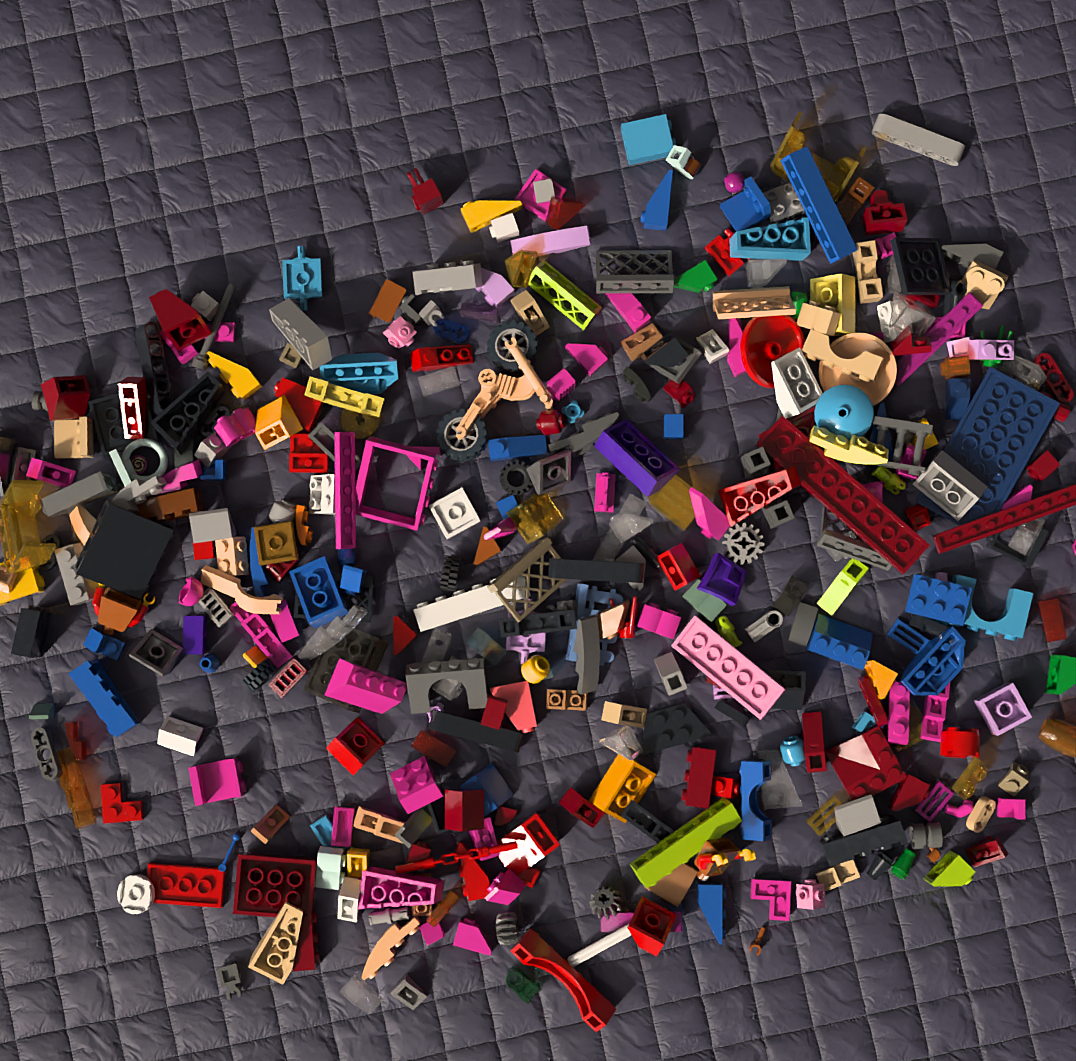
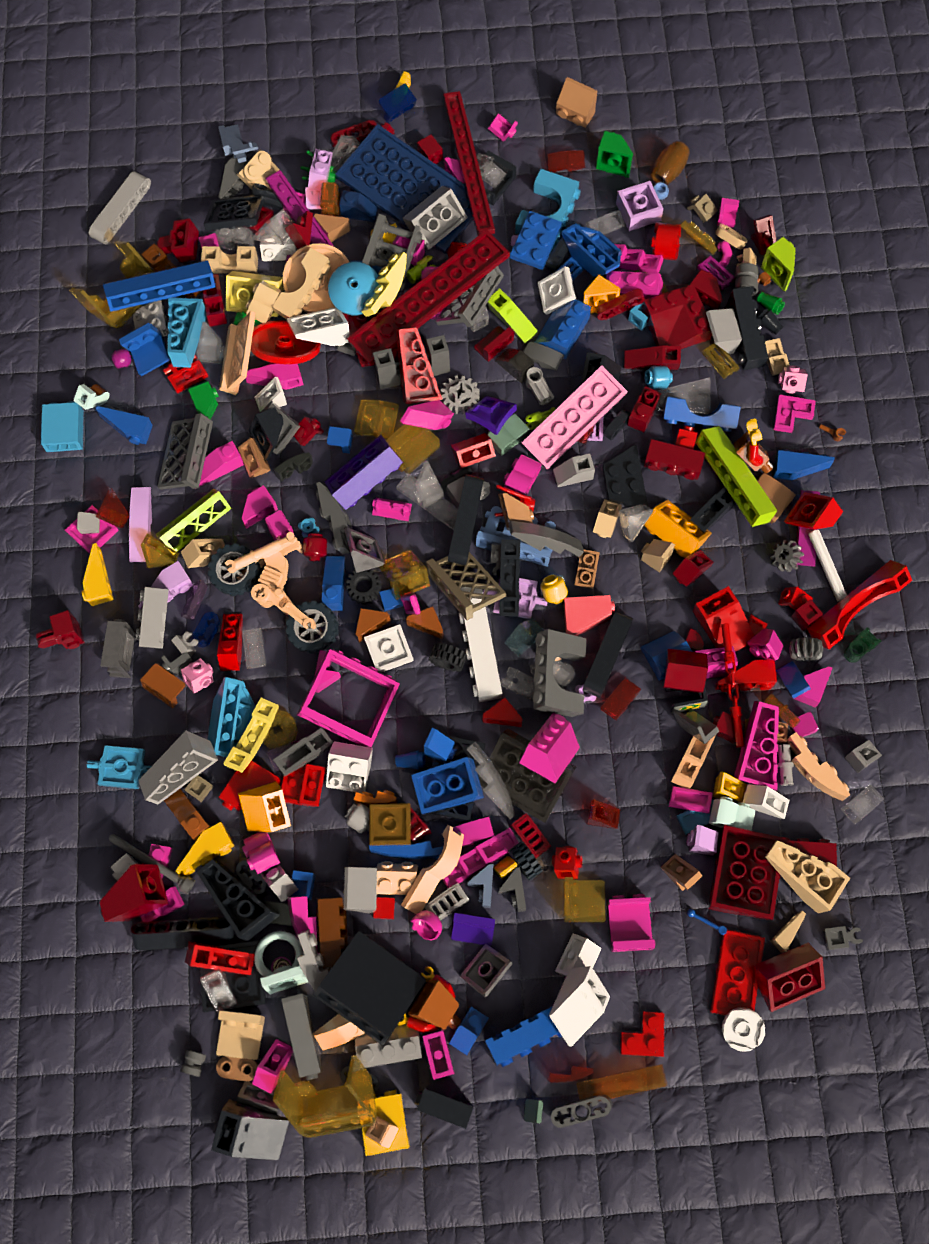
camera: 85 degrees left, 15 degrees down
dark red slope [41,375,90,421] -> none
blue cone [200,654,219,673] -> none
red slope [326,717,385,775] -> none
dark pink plate [335,432,356,549] -> none
dark pink brick [390,756,443,814] -> none
dark red slope [481,695,508,730] -> none
white brick [489,213,519,242] -> none
none -> flat silver window [100,619,136,678]
none -> dark orange slope [164,789,210,841]
none -> clear slope [200,969,237,1013]
none -> dark red slope [203,274,227,327]
none -> medium nougat plate [216,1056,259,1081]
none -> sand blue piece [218,125,258,163]
none -> medium nougat slope [314,214,350,242]
none -> clear yellow slope [354,400,399,438]
none -> dark orange slope [356,609,391,643]
none -> dark pink brick [423,1031,454,1080]
none -> sand blue slope [467,864,493,908]
none -> dark red panel [474,326,514,362]
none -> dark grey slope [498,868,526,912]
none -> white plate [537,266,576,315]
none -> white slope [549,966,610,1046]
none -> red brick [552,846,582,879]
none -> clear yellow bracket [564,877,605,922]
none -> clear slope [586,209,625,235]
none -> clear red slope [587,799,620,829]
none -> dark red slope [628,386,662,433]
none -> tan slope [641,539,675,573]
none -> medium blue plate [653,182,669,200]
none -> lavender slope [687,825,719,856]
none -> tan tile [737,248,757,266]
none -> dark red slope [754,943,825,1012]
none -> tan slope [770,911,806,953]
none -> blue slope [776,661,811,699]
none -> red bracket [778,586,813,610]
none -> dark red panel [791,599,823,631]

